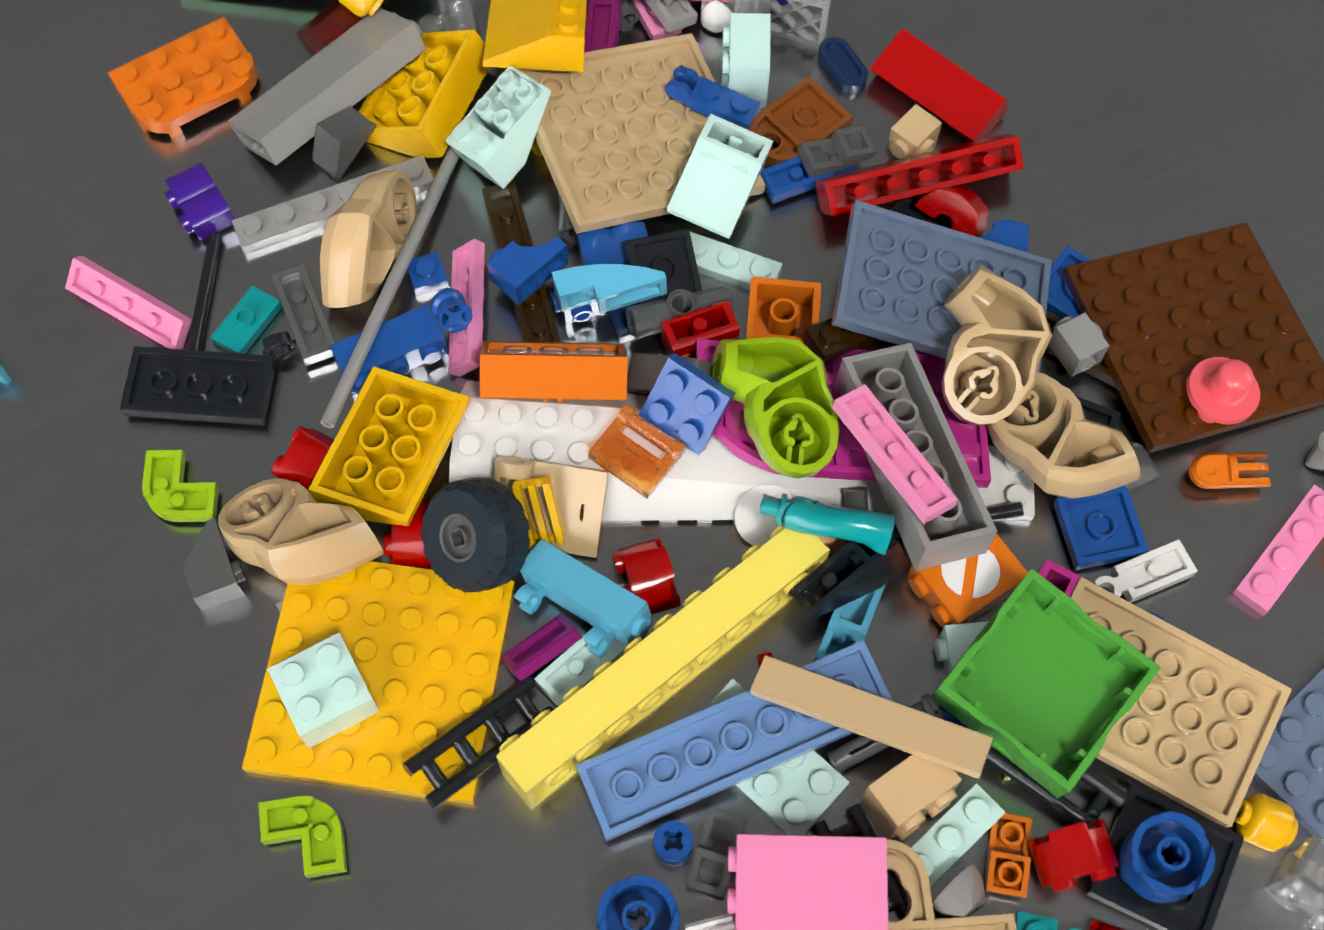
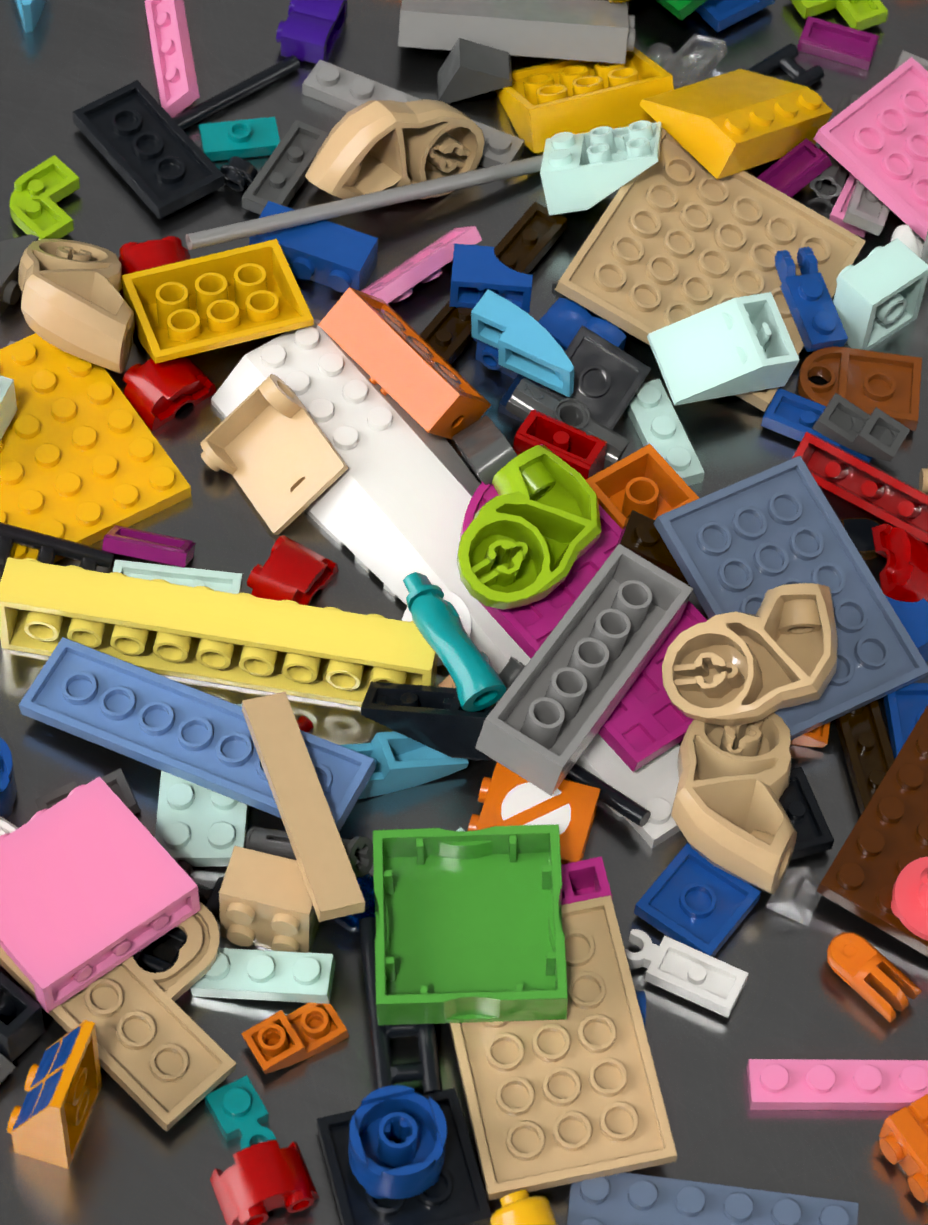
camera: 45 degrees right, 10 degrees down
blue plate [407,252,449,296] -> none
black wheel [421,478,530,593] -> none
blue wheel [430,288,473,333] -> none
yellow tile [512,476,566,549] -> none
medium azure brick [514,539,653,658] -> none
clear orange plate [588,404,687,499] -> none
plate [639,353,736,455] -> none
blue wheel [653,820,693,866] -> none
bright pink plate [832,384,958,524] -> none
light grey piece [932,864,986,917] -> none
red cylinder [1027,819,1120,893] -> none
light grey brick [1048,312,1110,377] -> none

